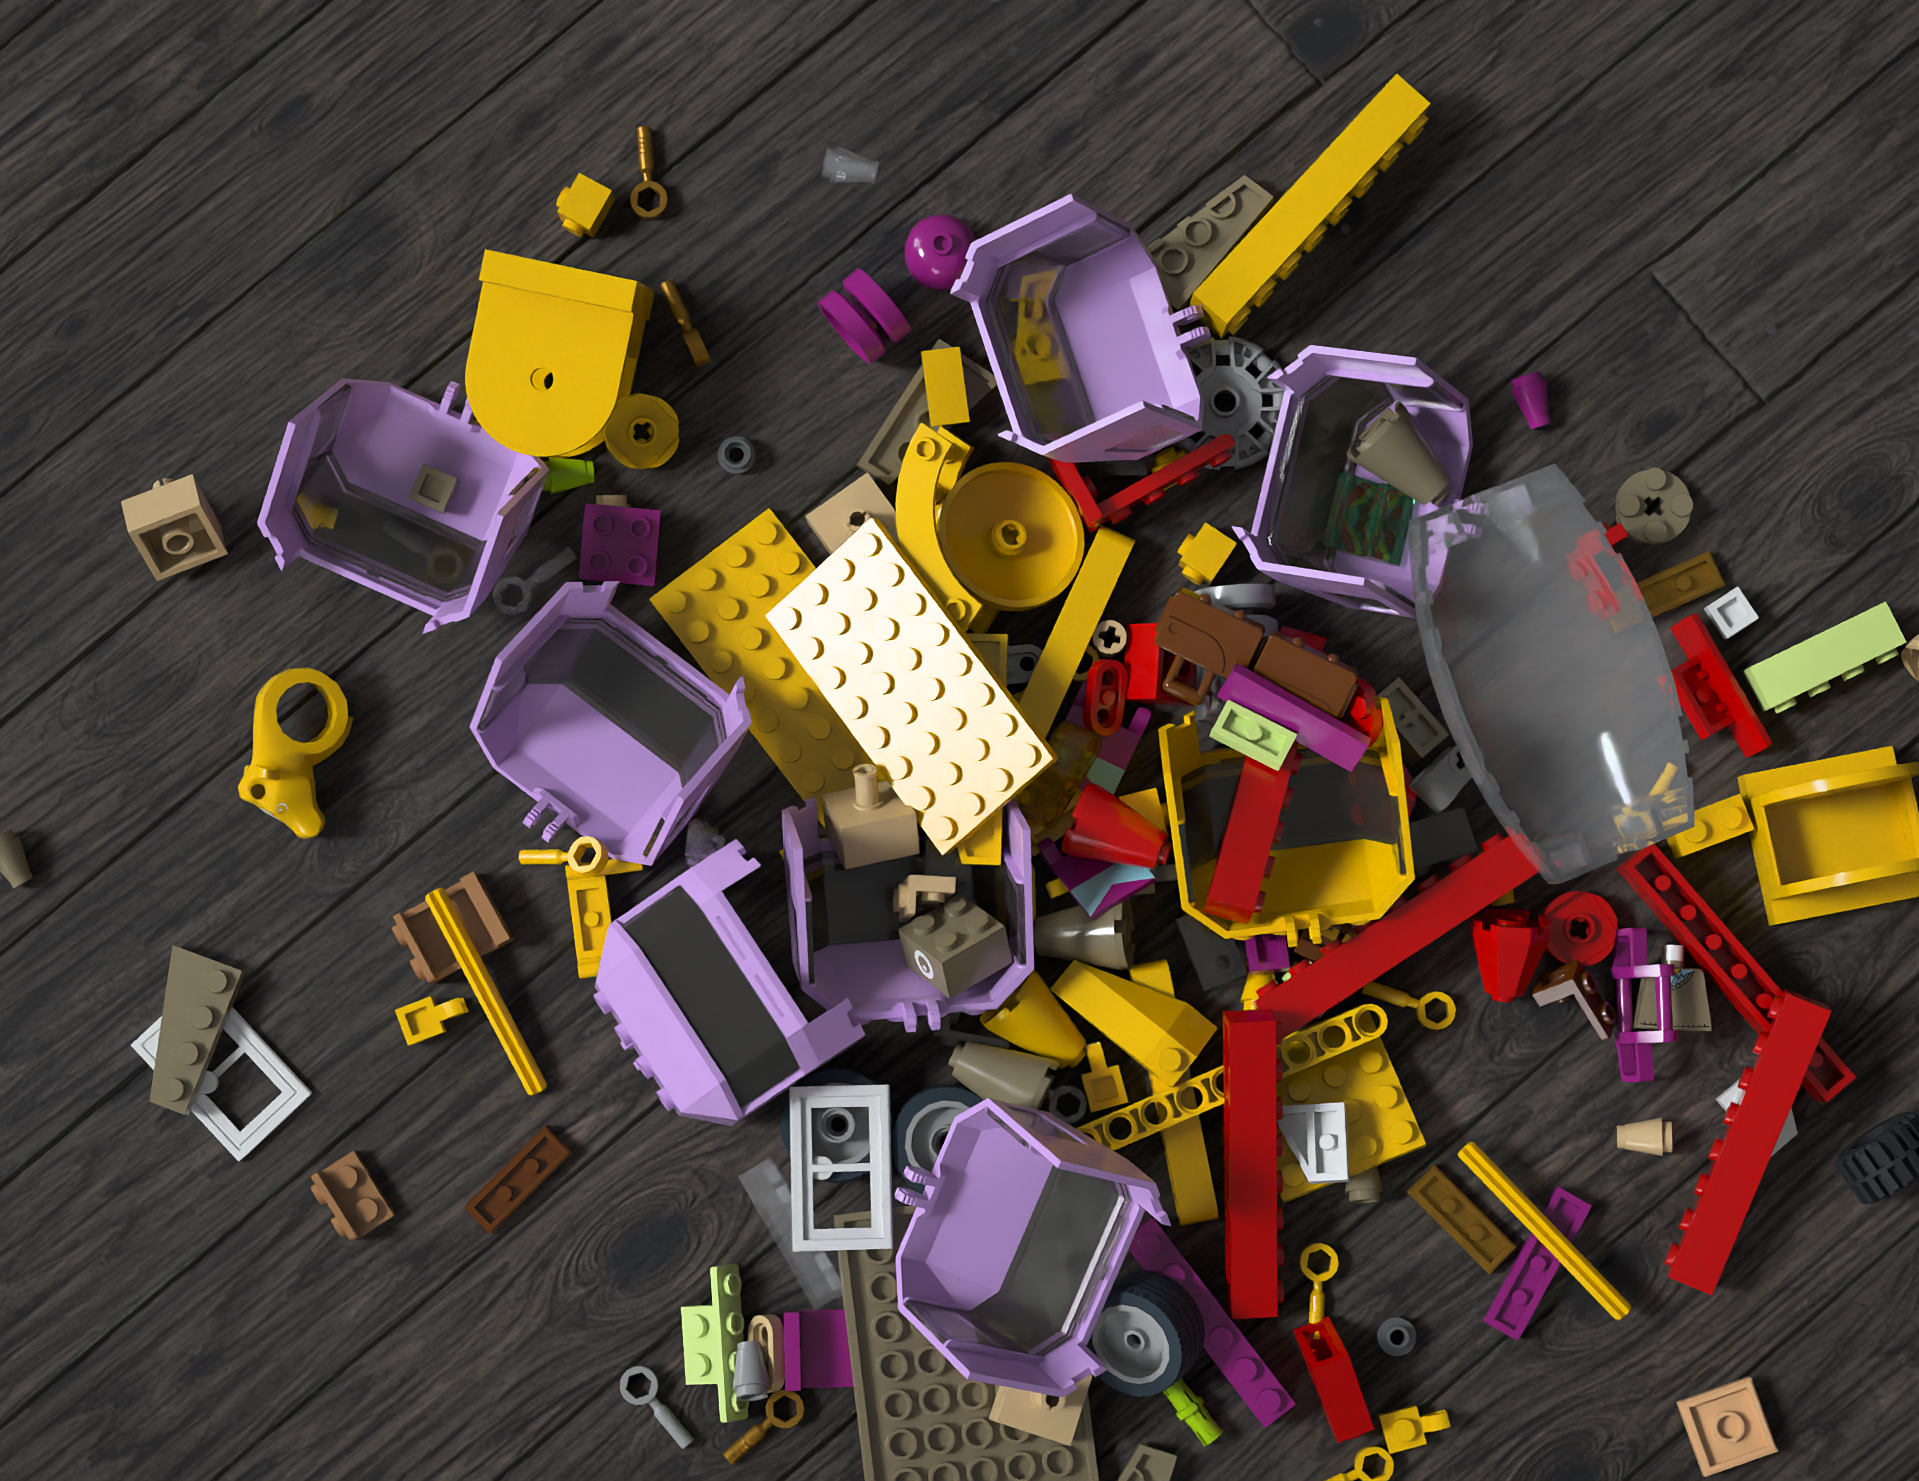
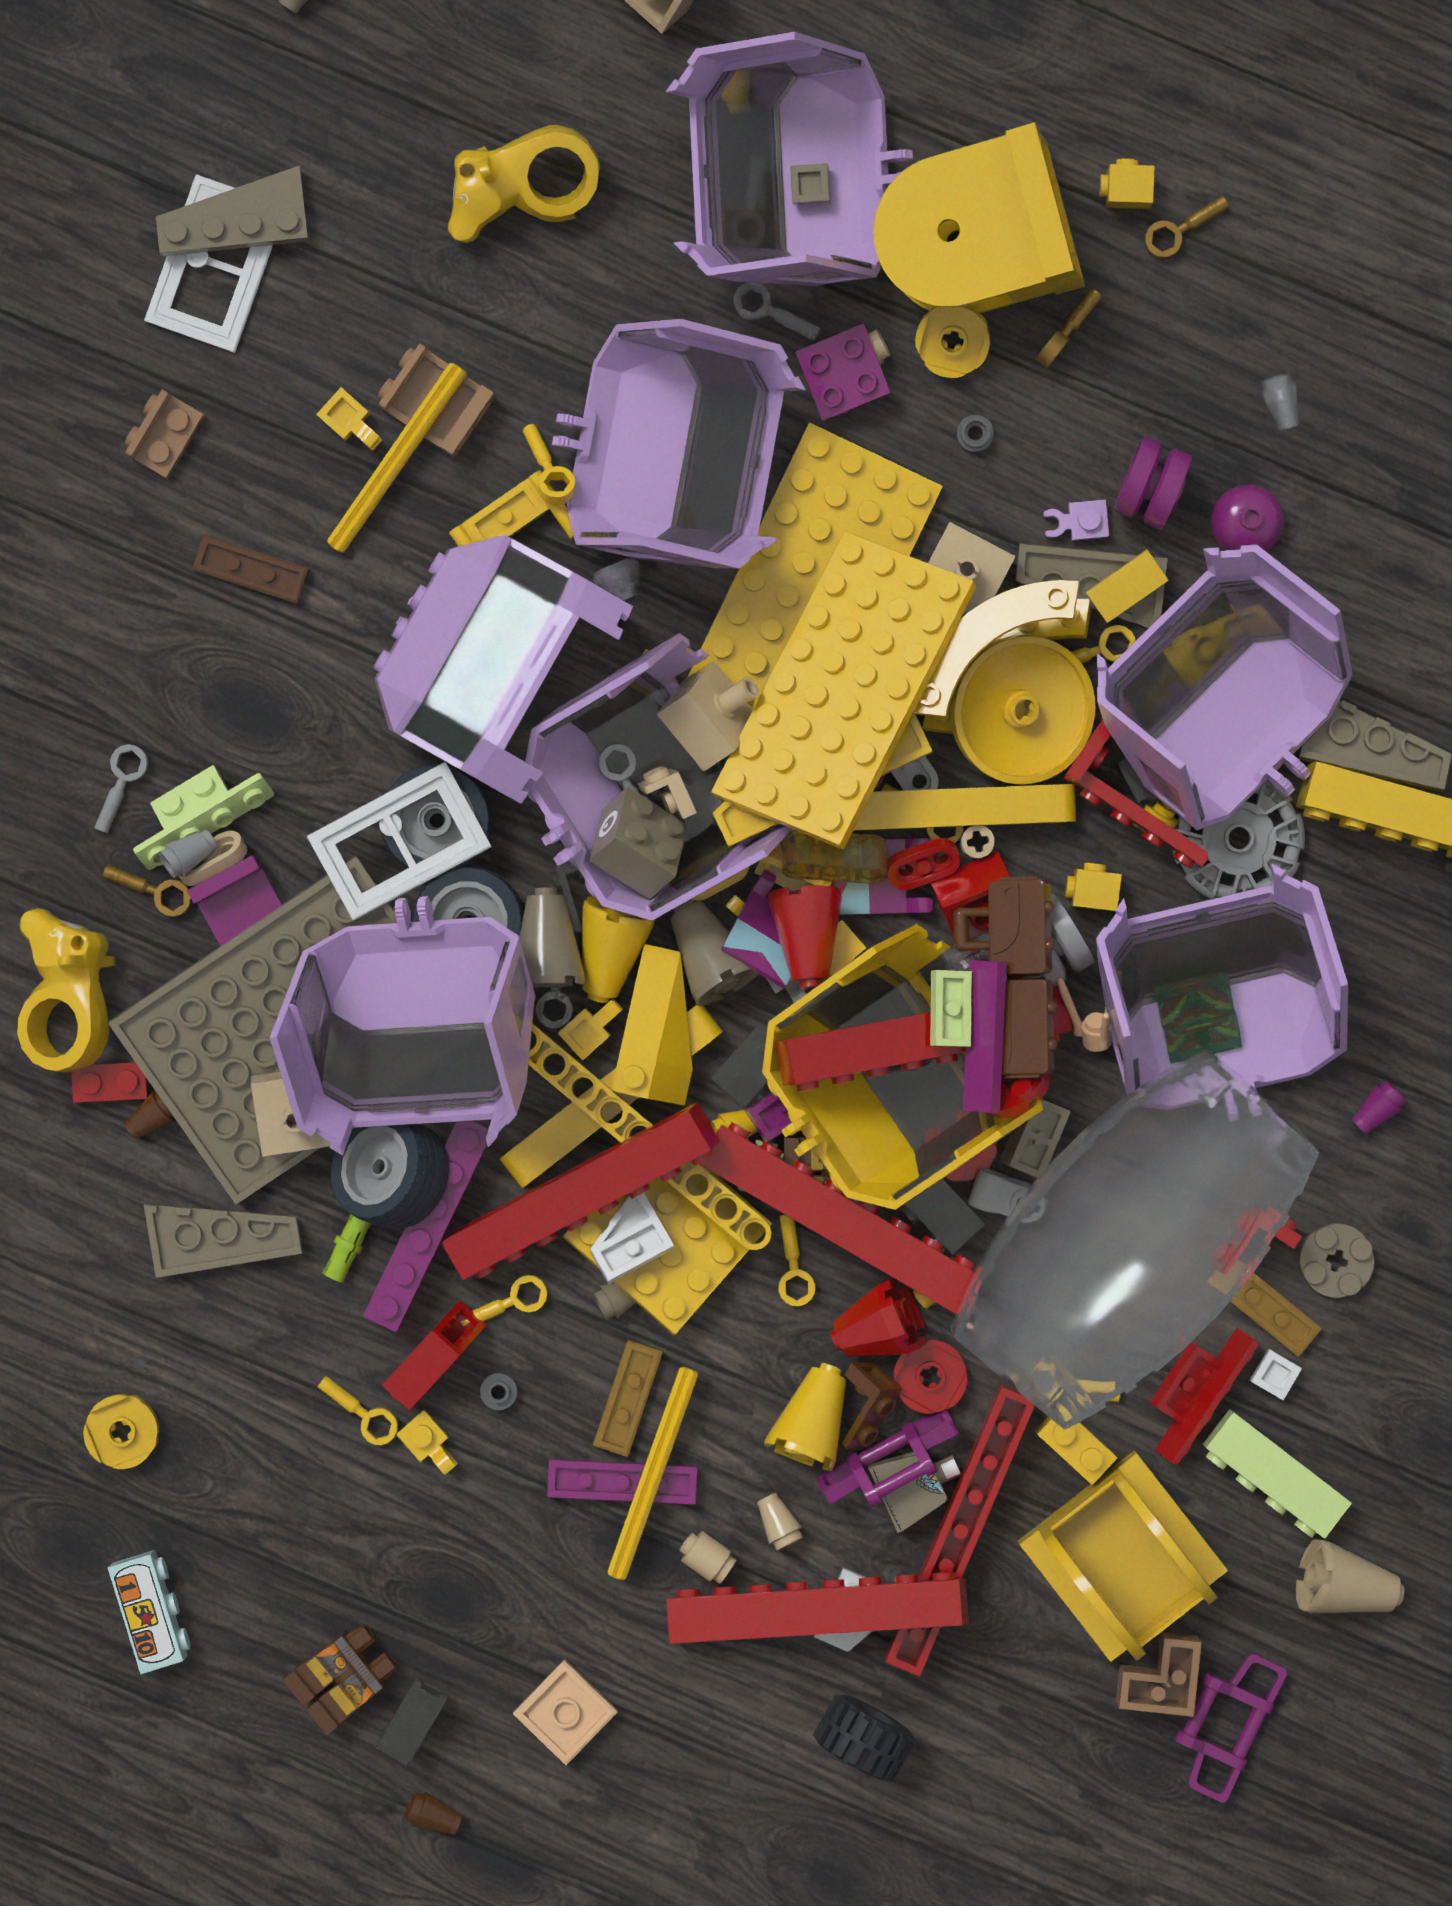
camera: 60 degrees right, 5 degrees up
lime cone [542,457,594,494] -> none
clear fence [738,1157,843,1310] -> none
dark tan cone [1346,401,1451,505] -> none
none -> light grey piece [598,743,639,793]
none -> tan brick [679,1531,736,1584]
none -> yellow cone [764,1363,846,1471]
none -> lavender plate [1043,499,1109,541]
none -> light nougat plant [1056,969,1119,1052]
none -> yellow piece [1071,625,1136,663]

